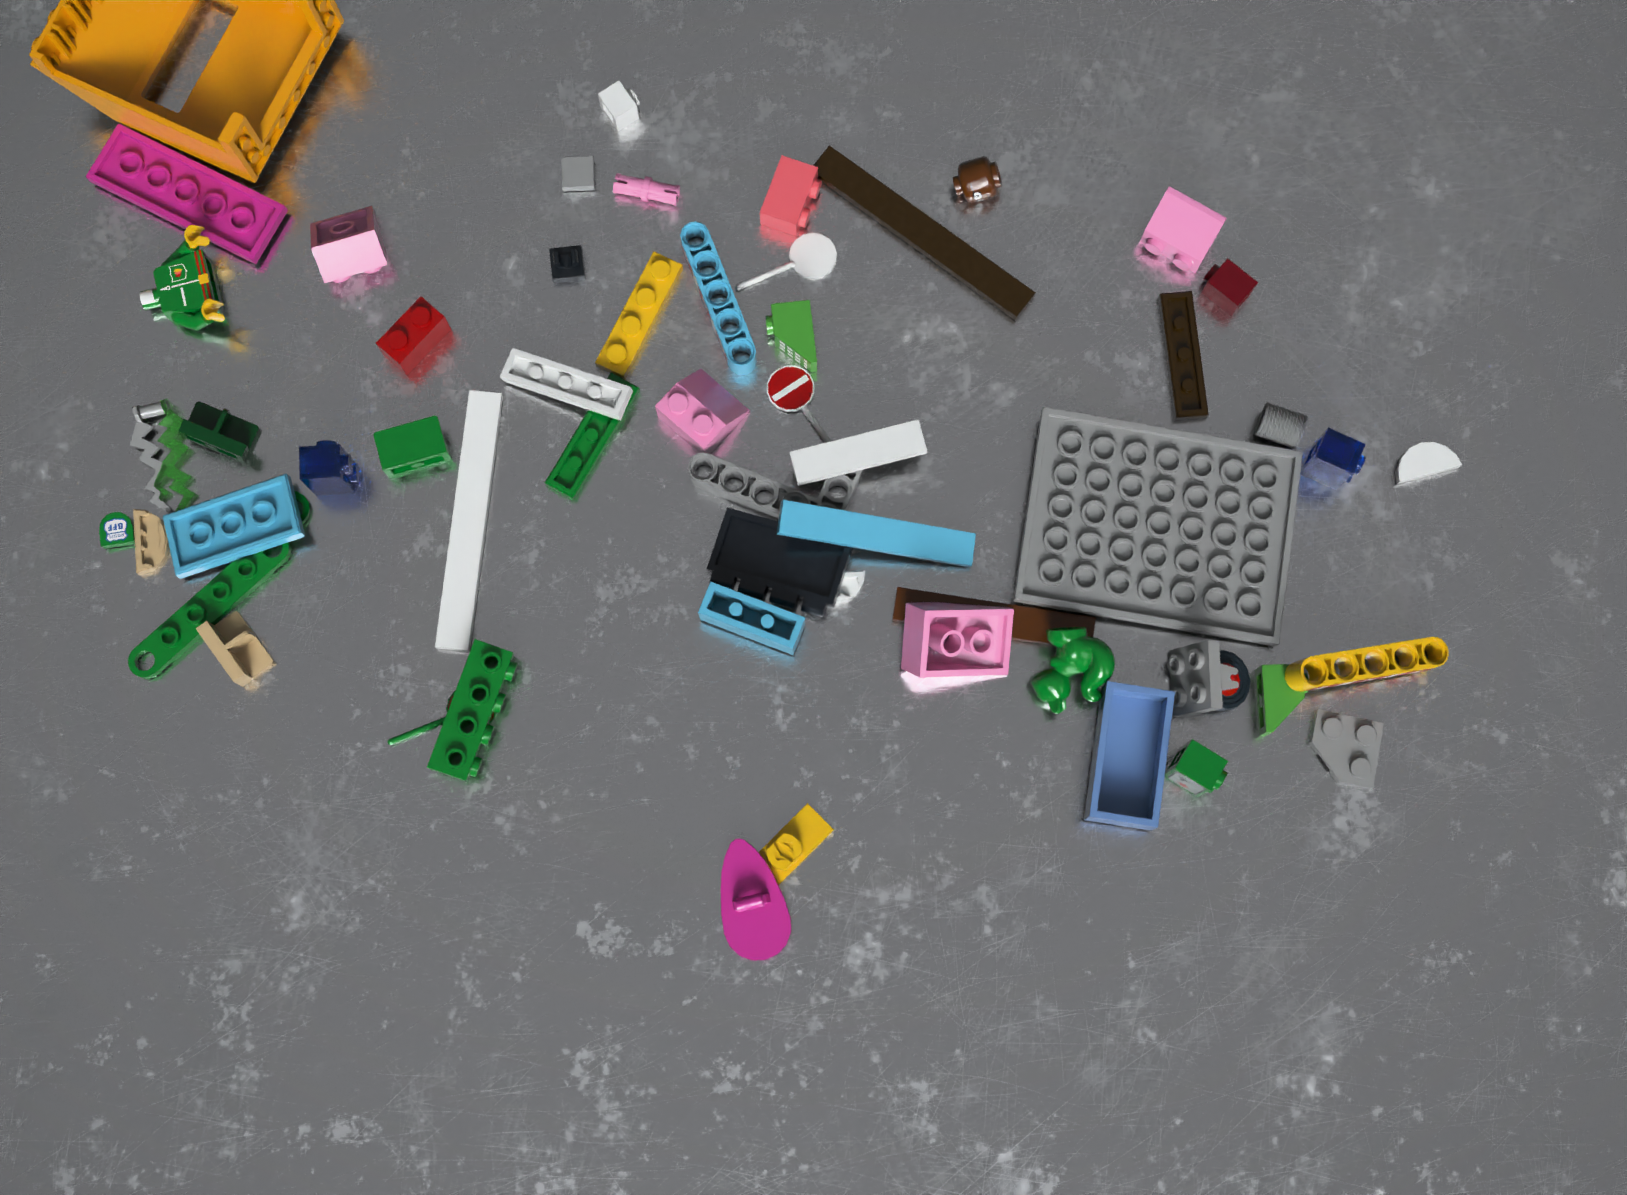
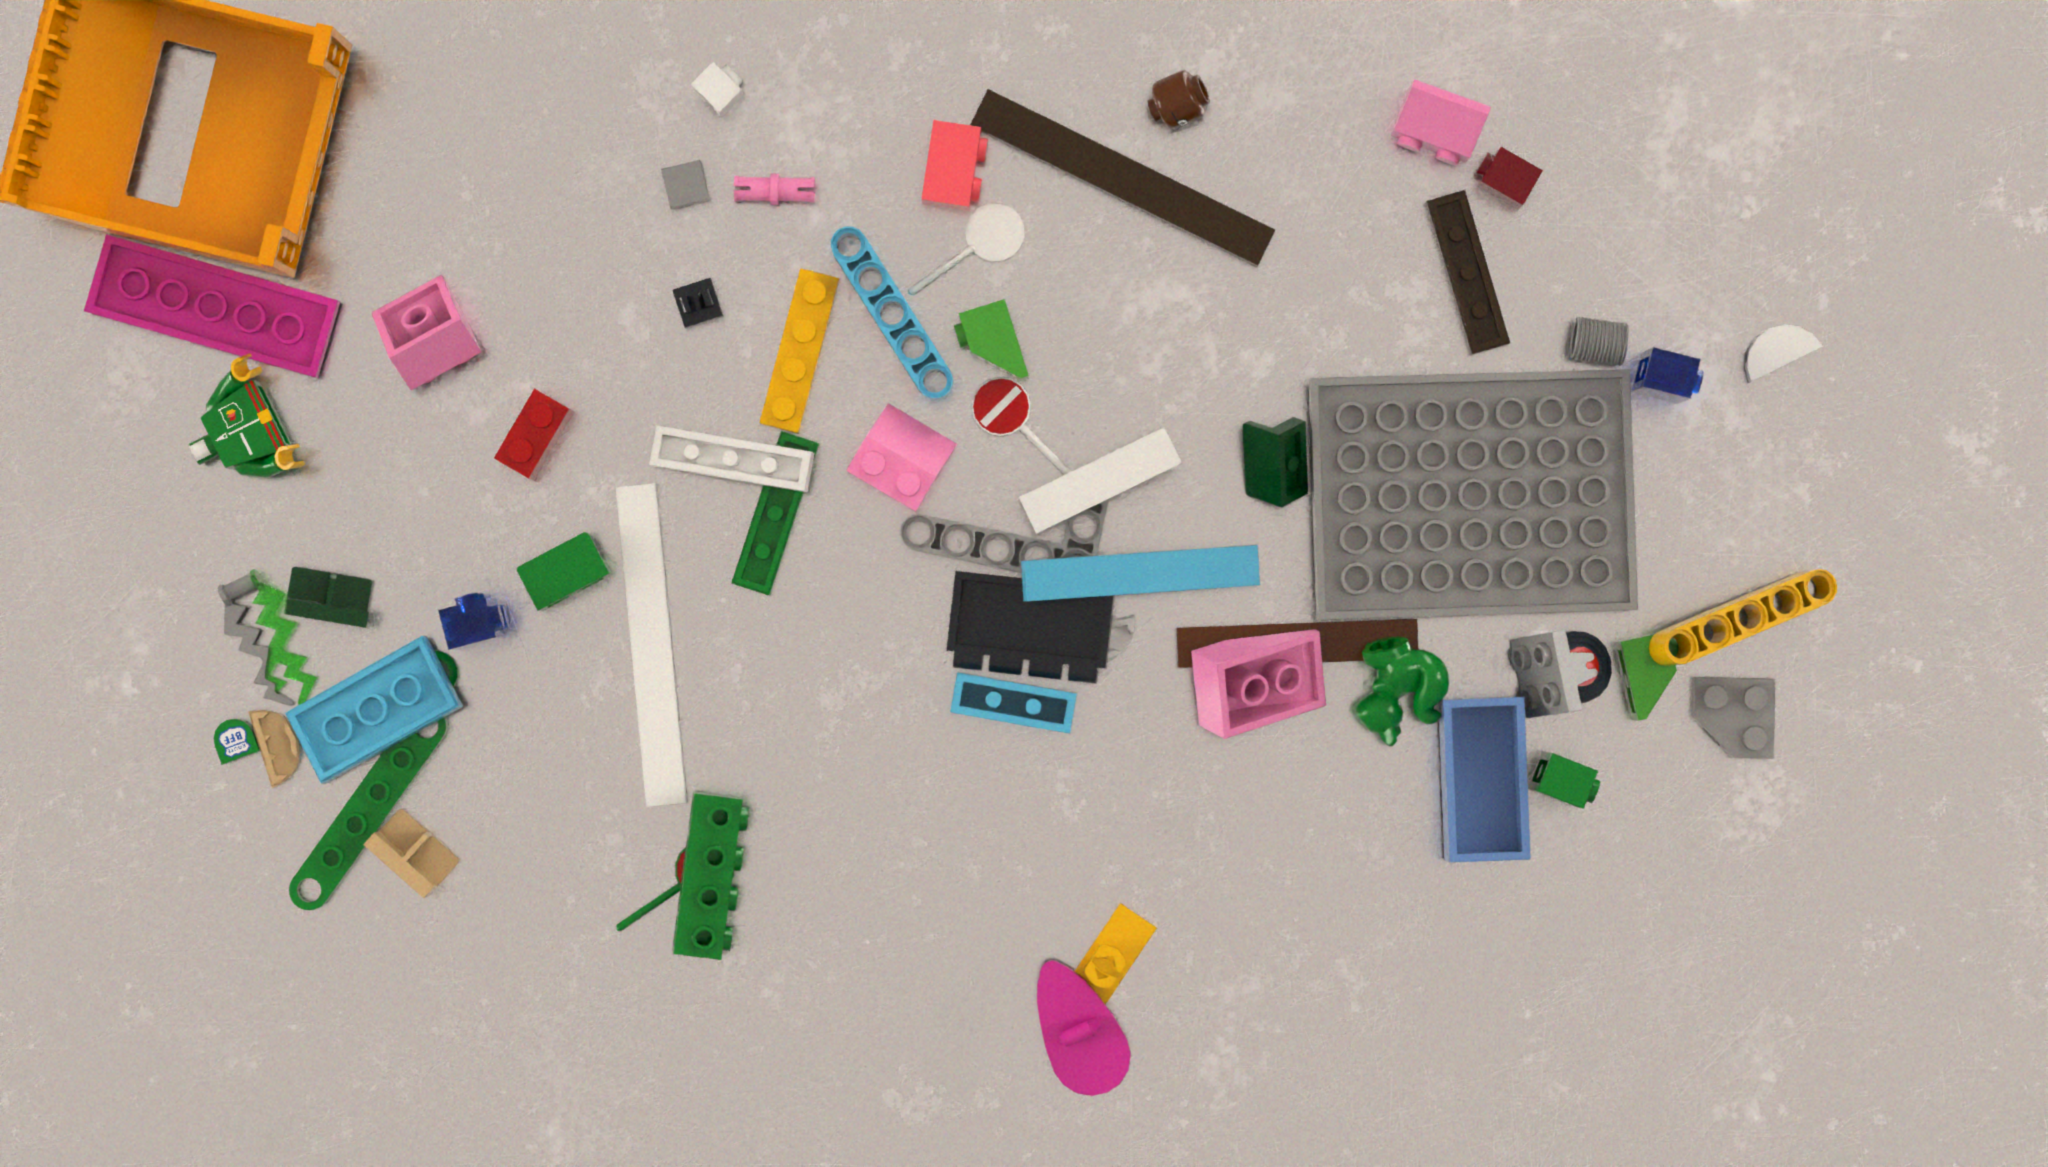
camera: 15 degrees left, 10 degrees up
none -> dark green panel [1243,417,1308,508]

